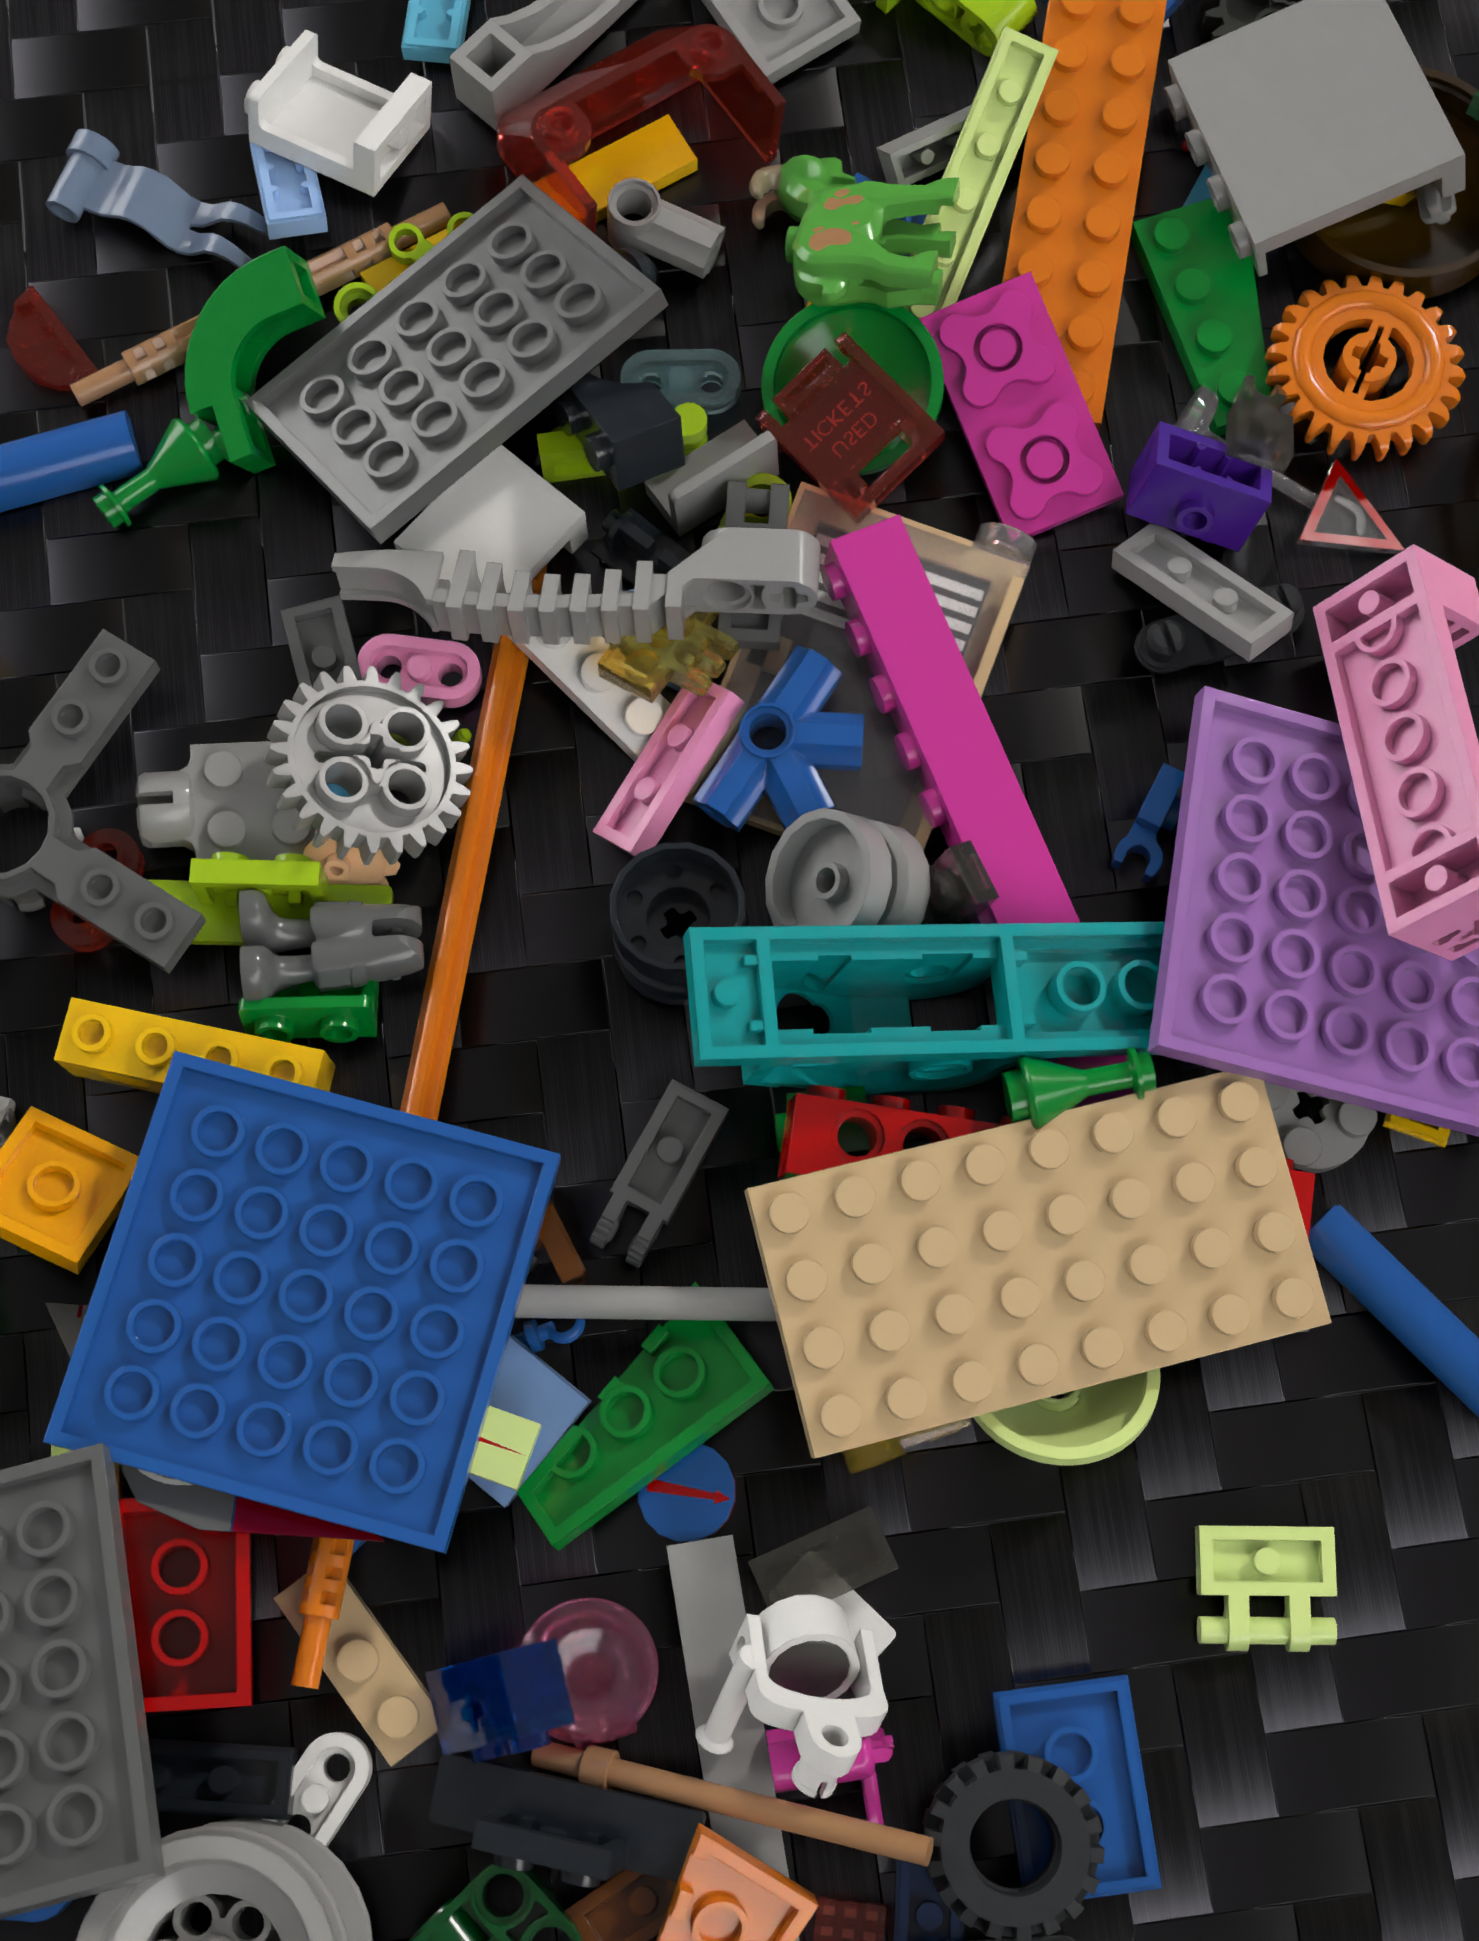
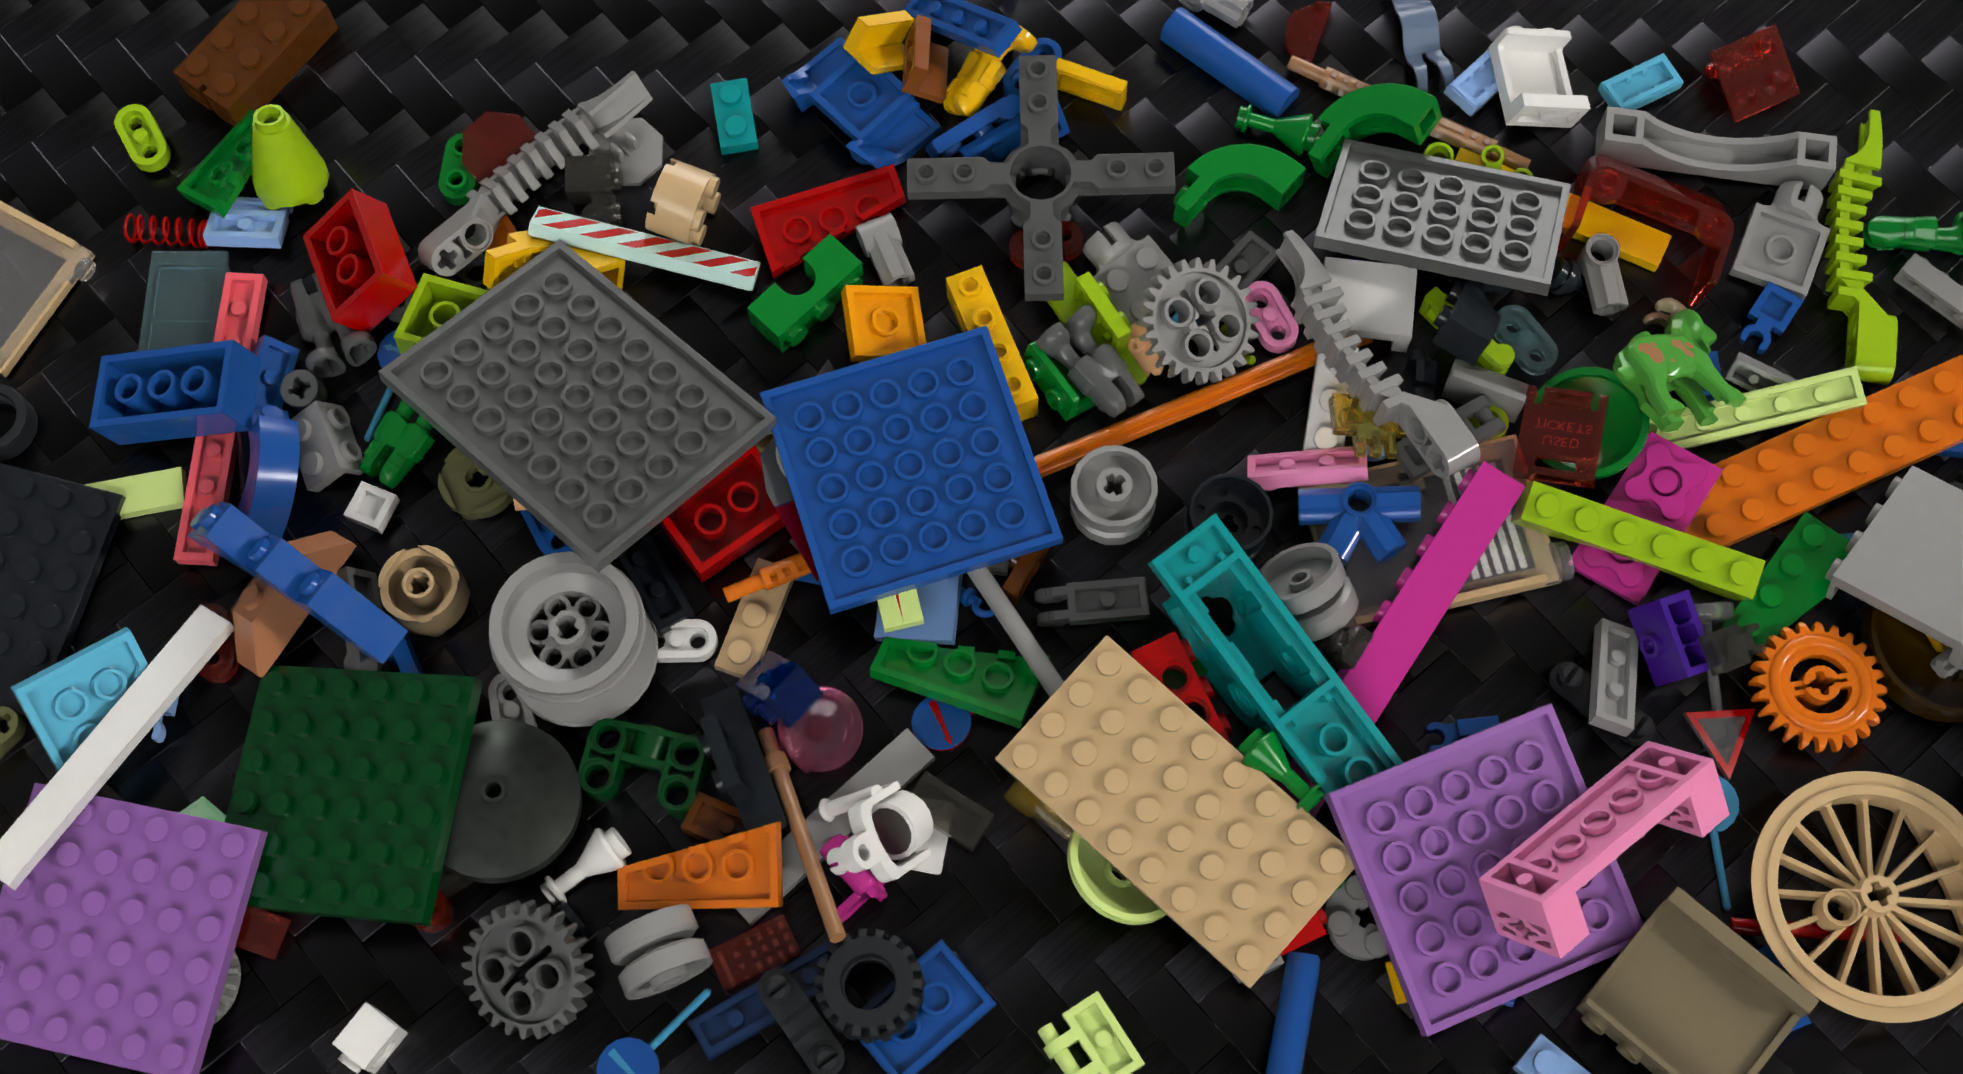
camera: 60 degrees right, 5 degrees down
none -> light grey wheel [1070,445,1158,545]
none -> green arch [1173,144,1306,228]
none -> lime arch [1510,481,1766,601]
none -> blue plate [1738,281,1804,355]

